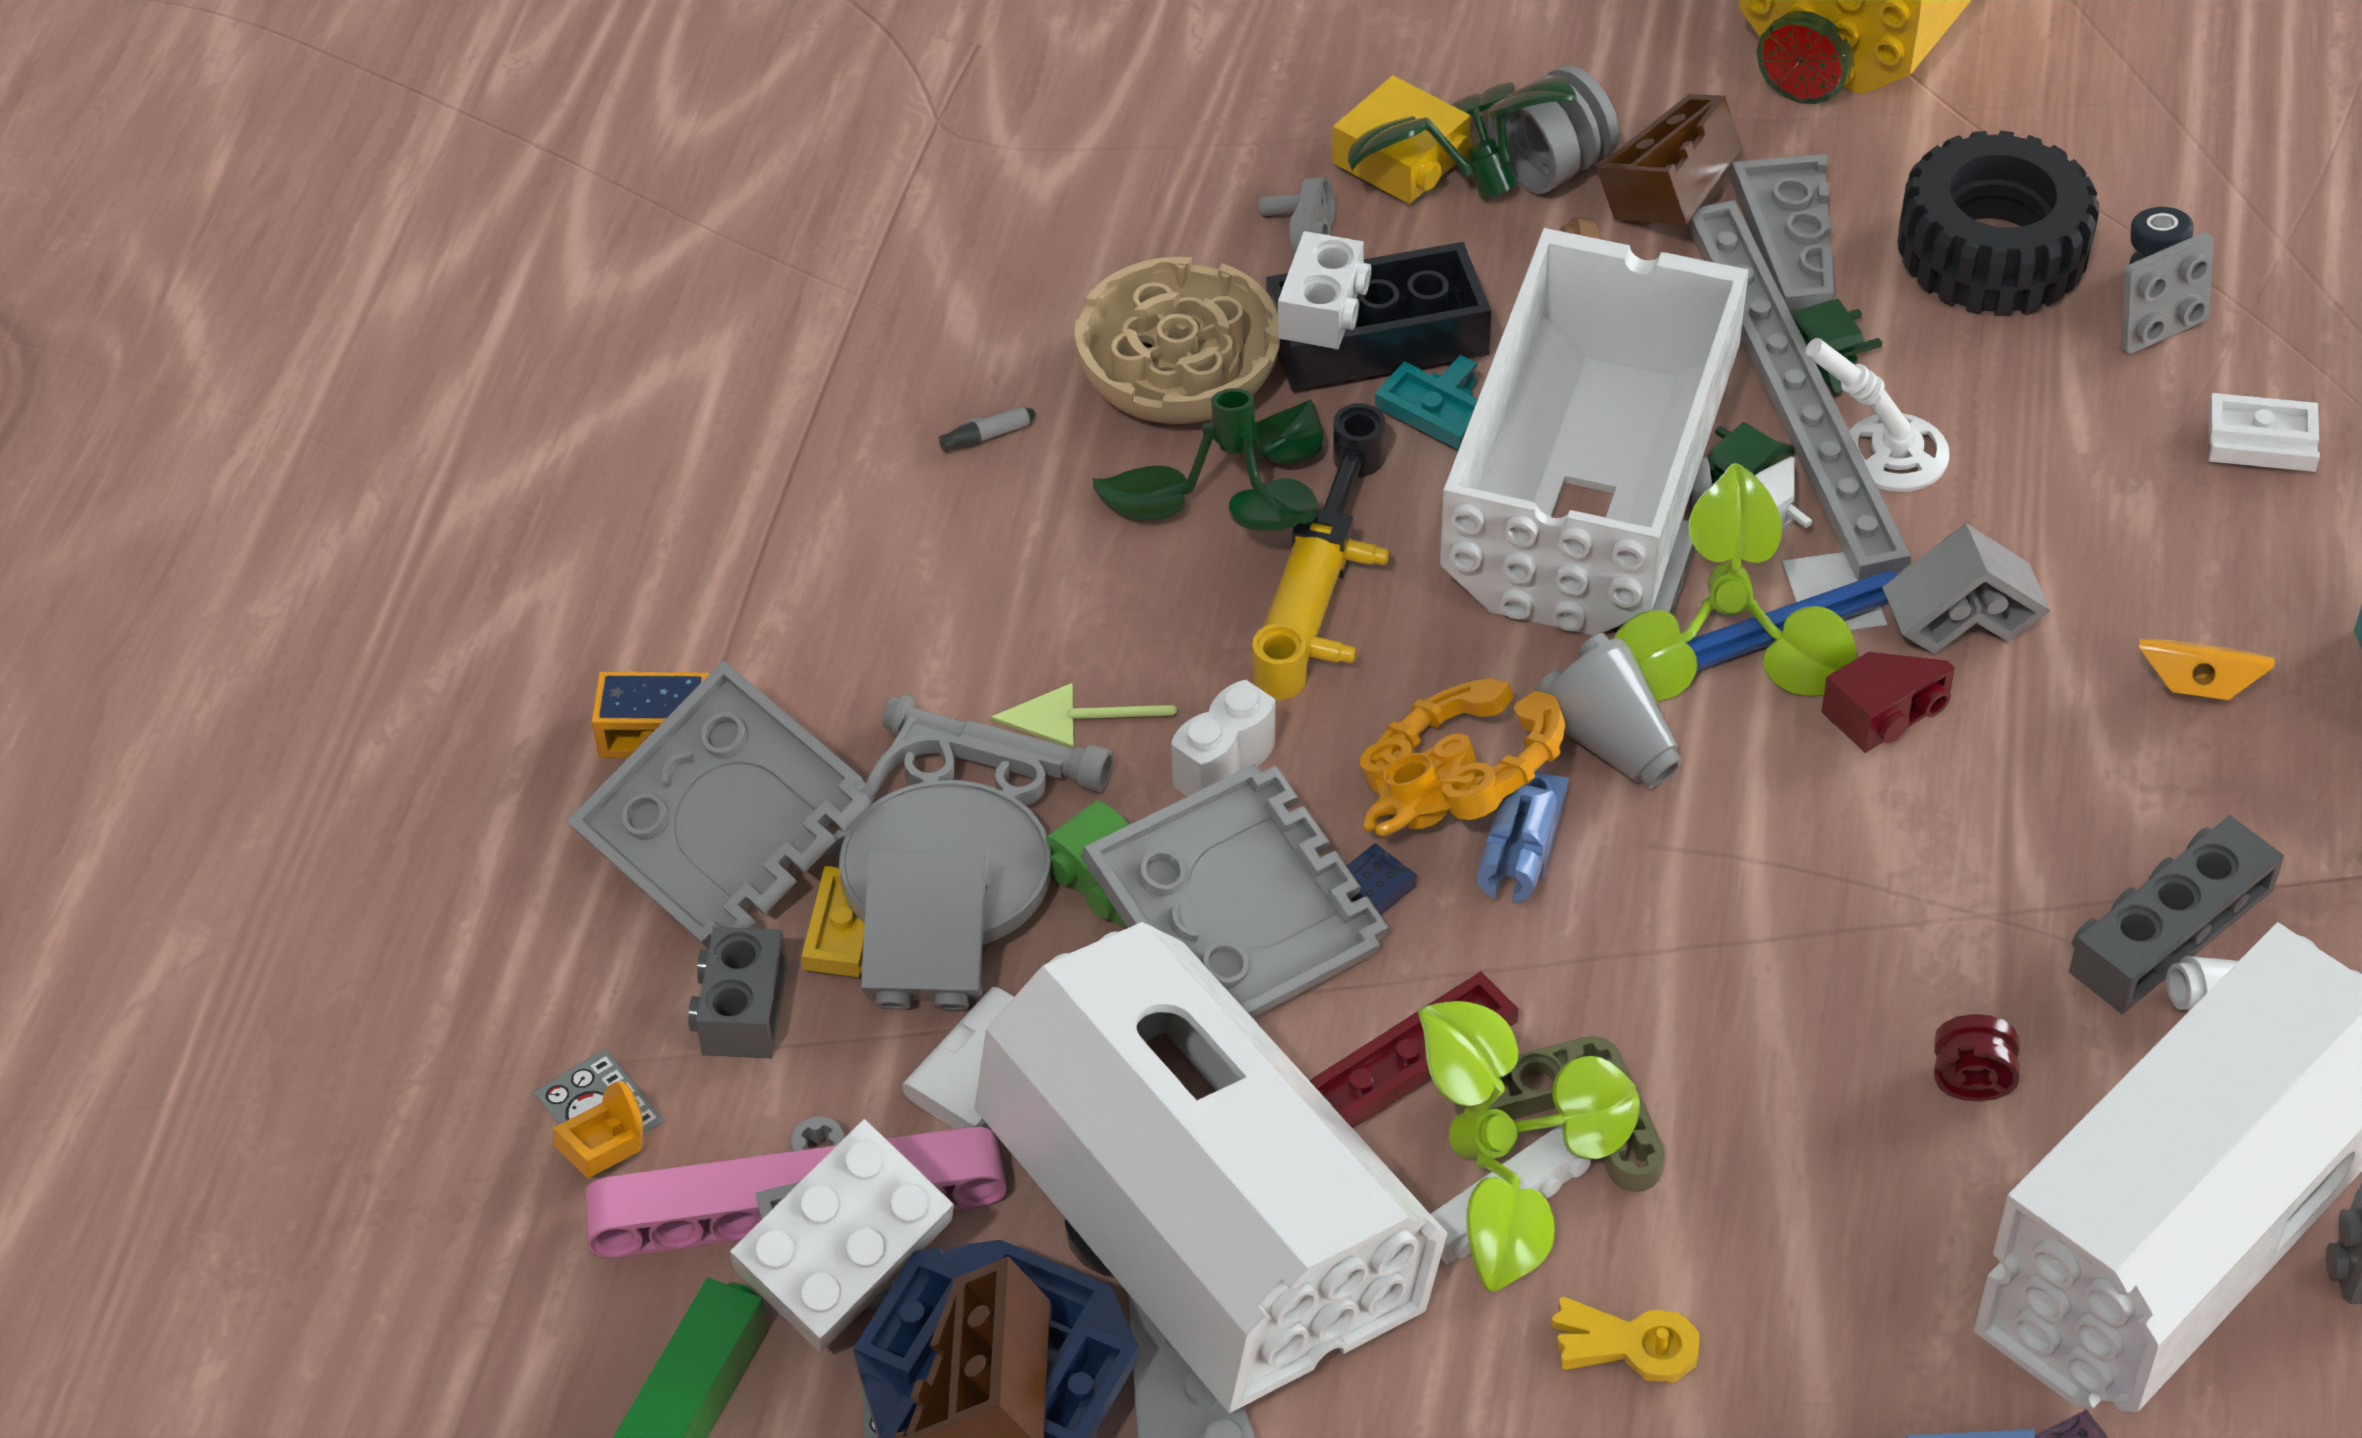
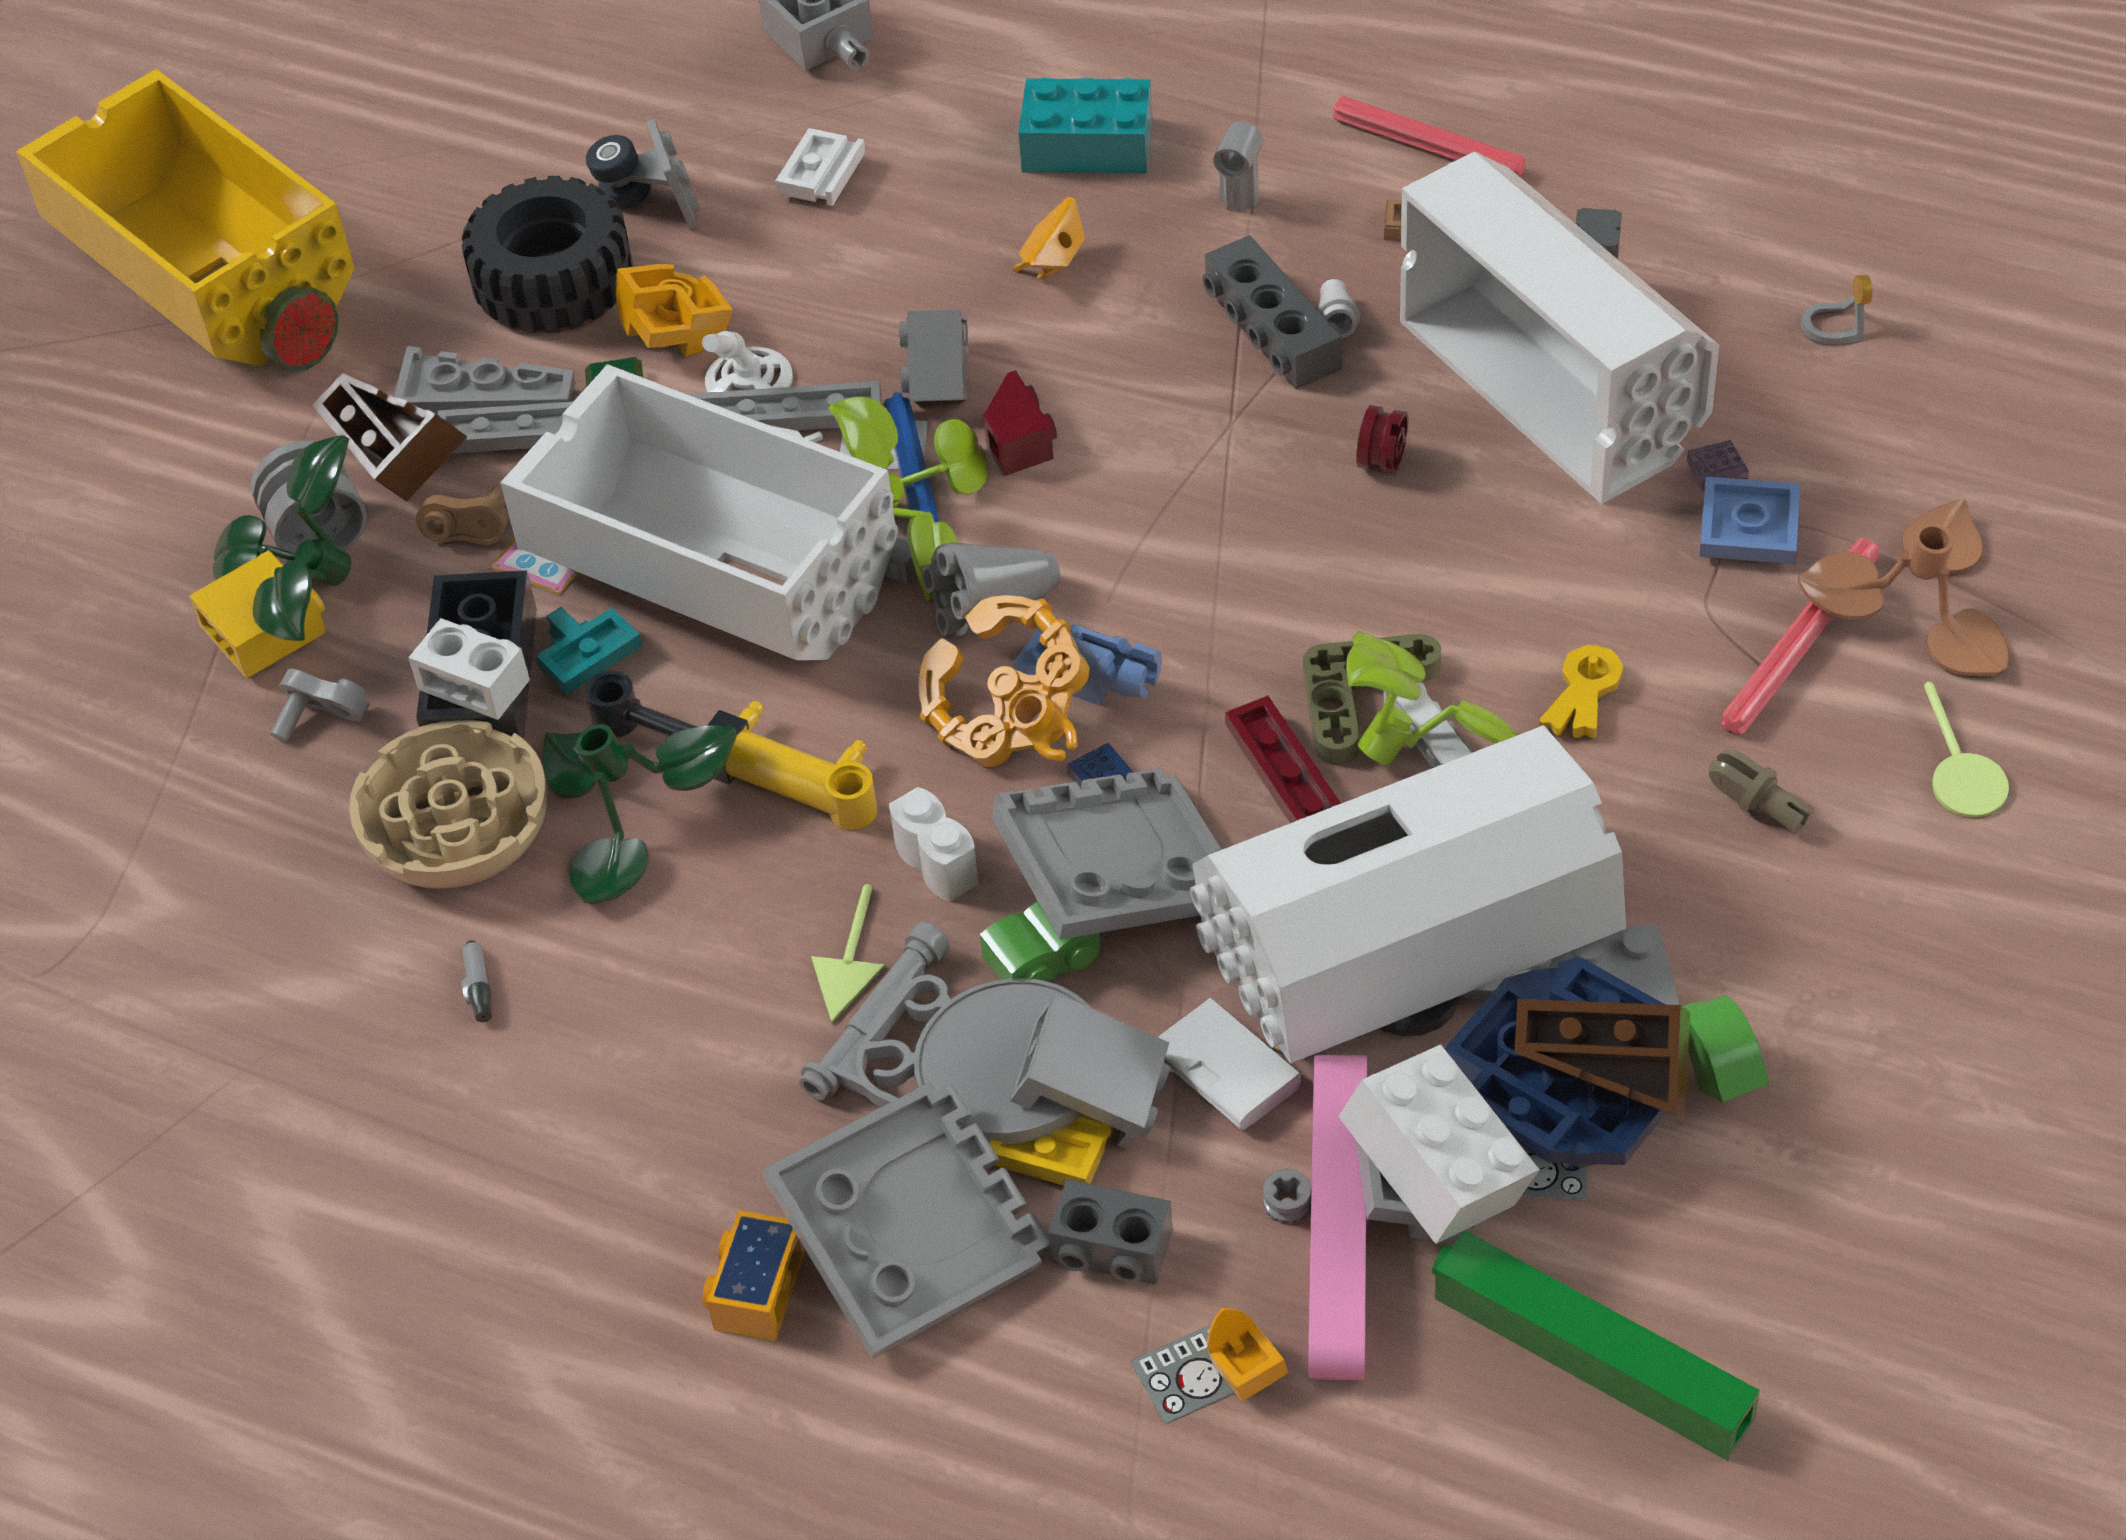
camera: 75 degrees left, 0 degrees up
none -> light orange brick [616,264,733,357]

